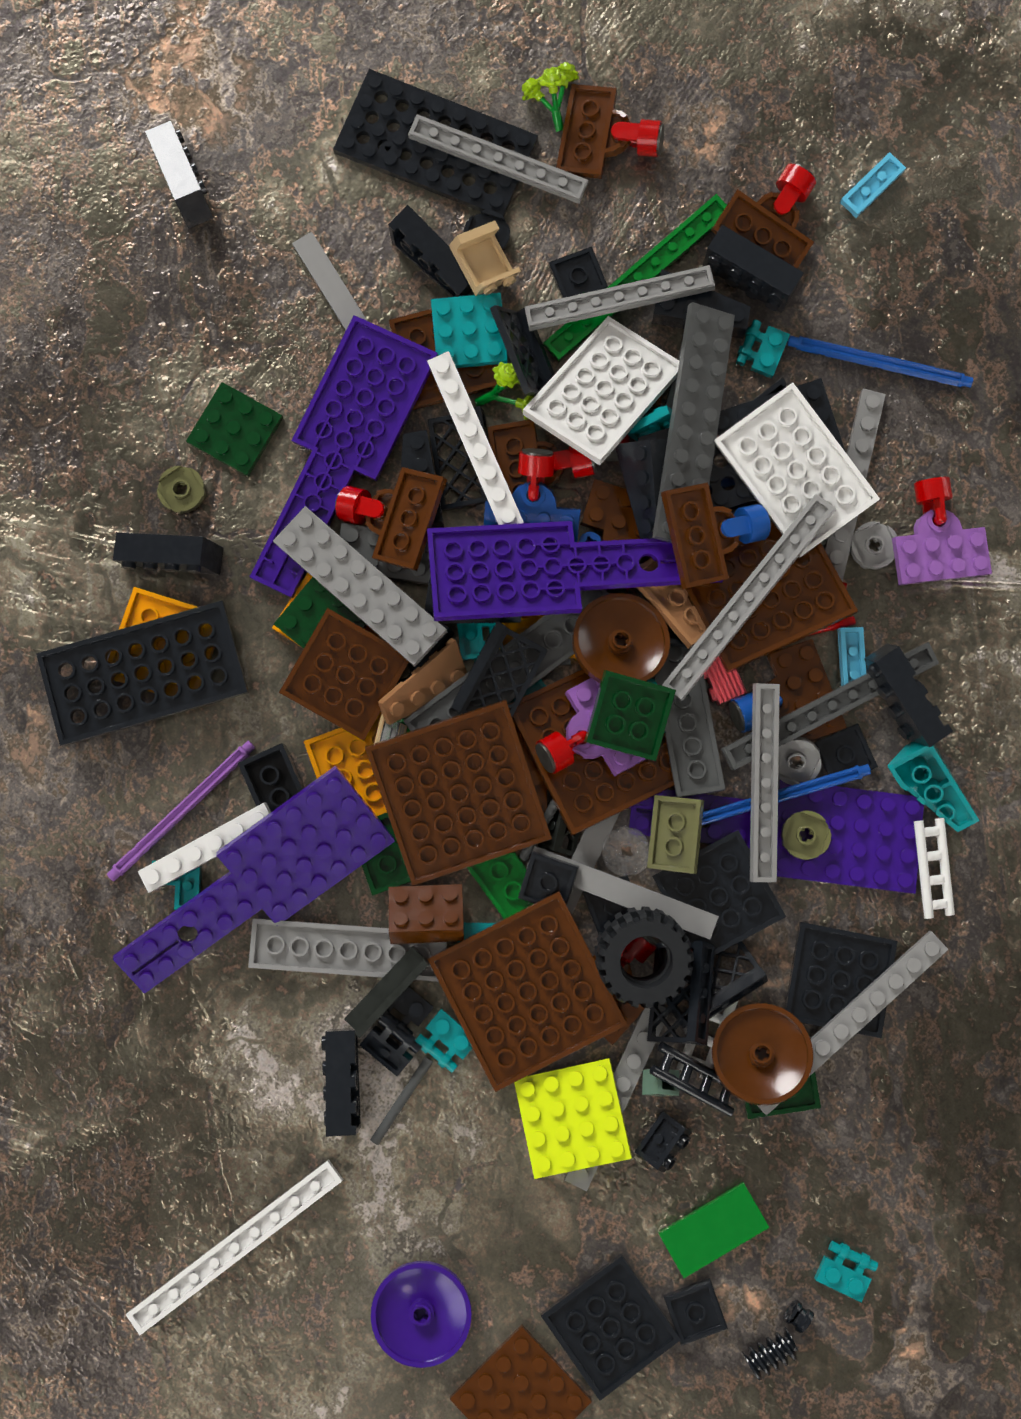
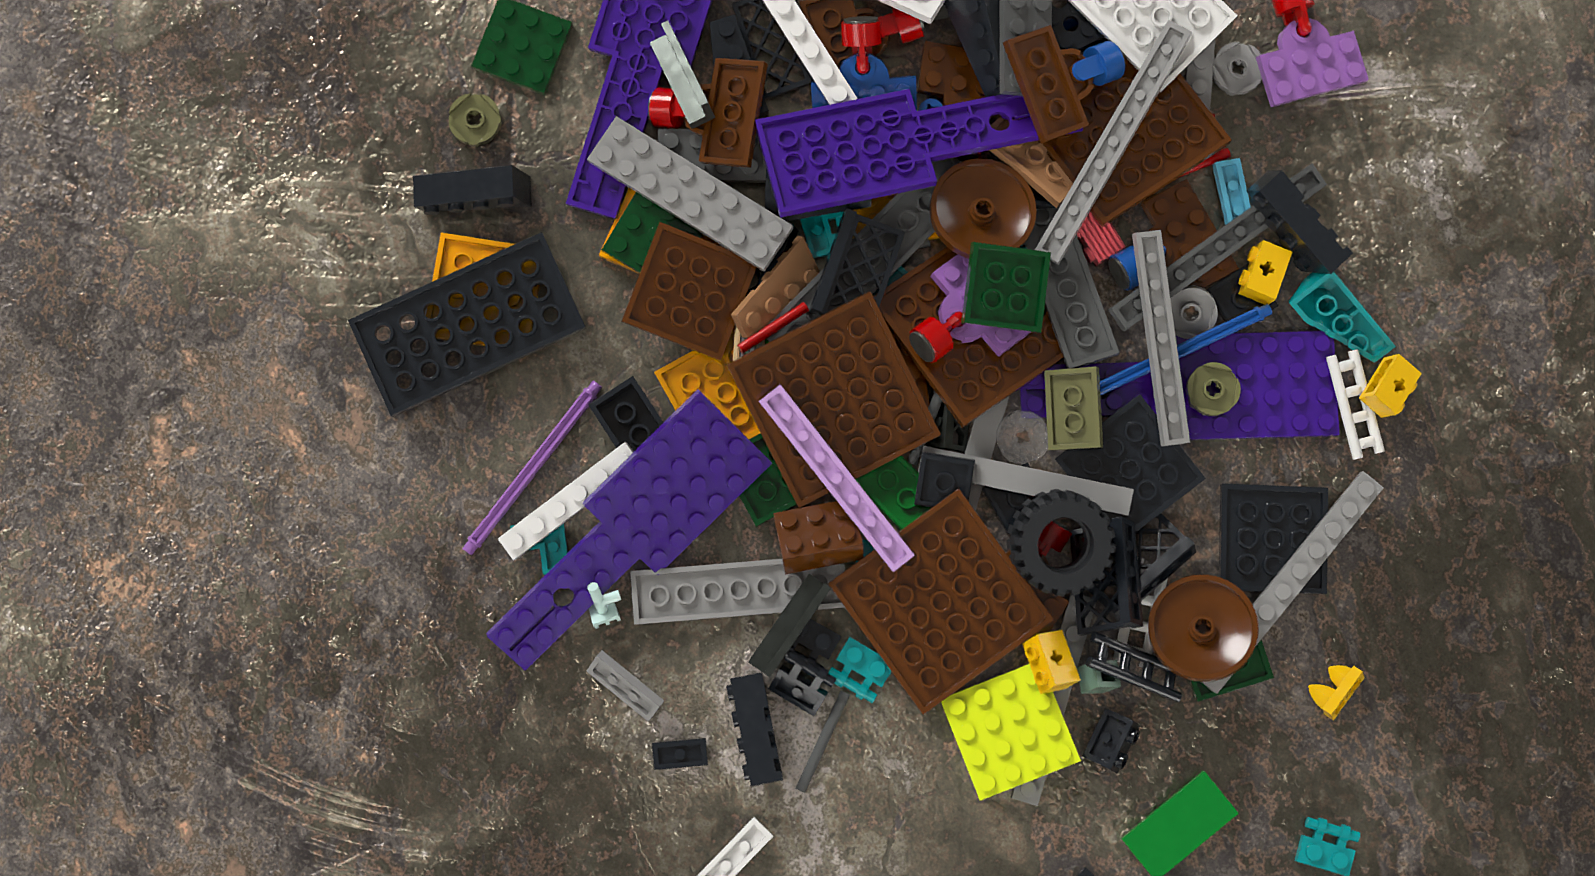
camera: 15 degrees left, 0 degrees up
none -> light grey plate [586,651,664,722]
none -> light aqua arm [588,583,621,629]
none -> fence [650,20,715,129]
none -> black plate [652,738,708,770]
none -> red bar [737,302,809,354]
none -> lavender plate [759,384,914,572]
none -> yellow brick [1023,630,1080,694]
none -> yellow brick [1238,240,1292,304]
none -> yellow tile [1308,665,1365,721]
none -> yellow brick [1359,354,1422,418]

